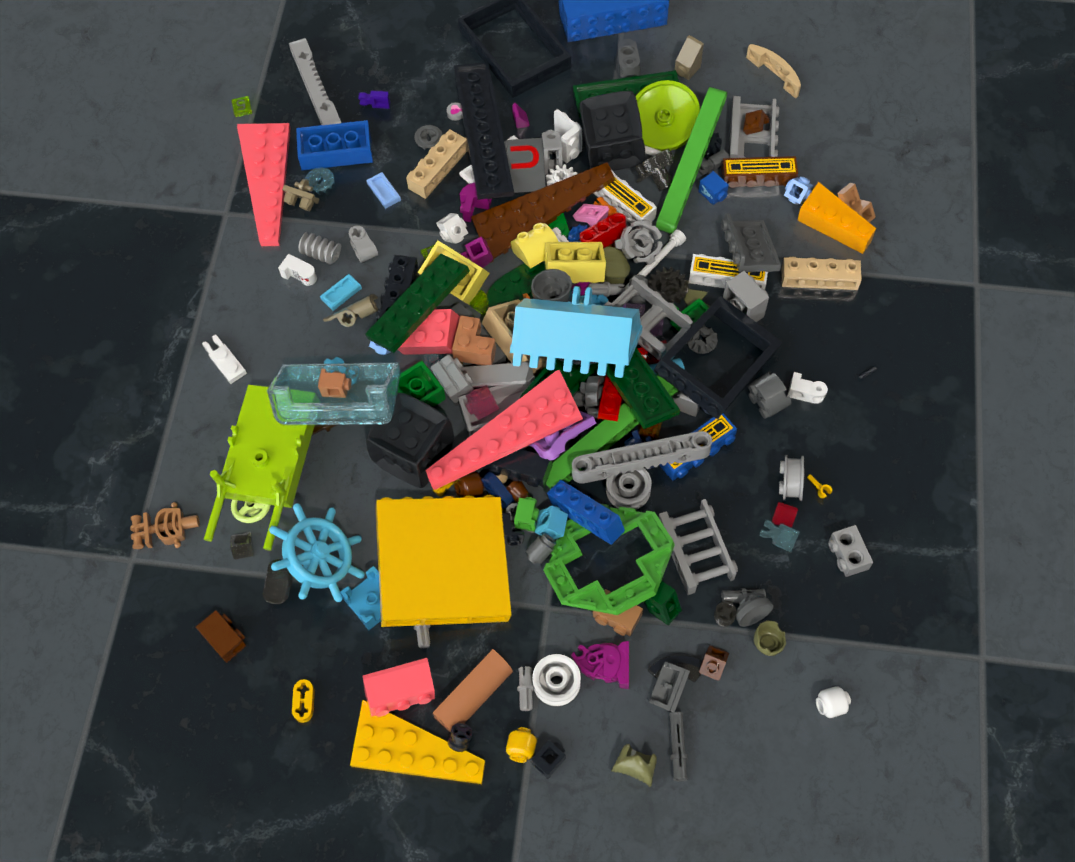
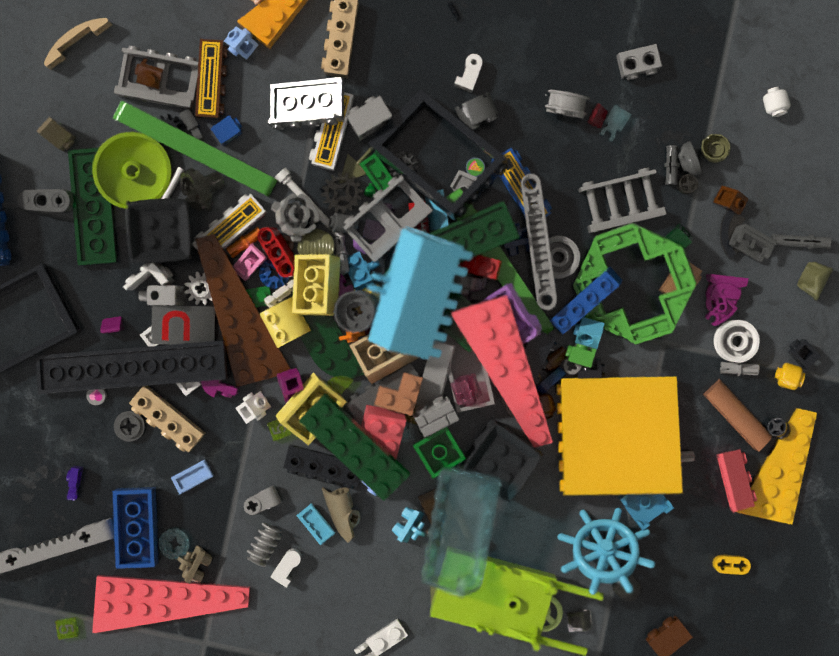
camera: 90 degrees left, 25 degrees up
nougat brick [318,369,351,398] -> none
dark grey brick [526,533,556,564] -> none
yellow hand [807,474,832,498] -> none

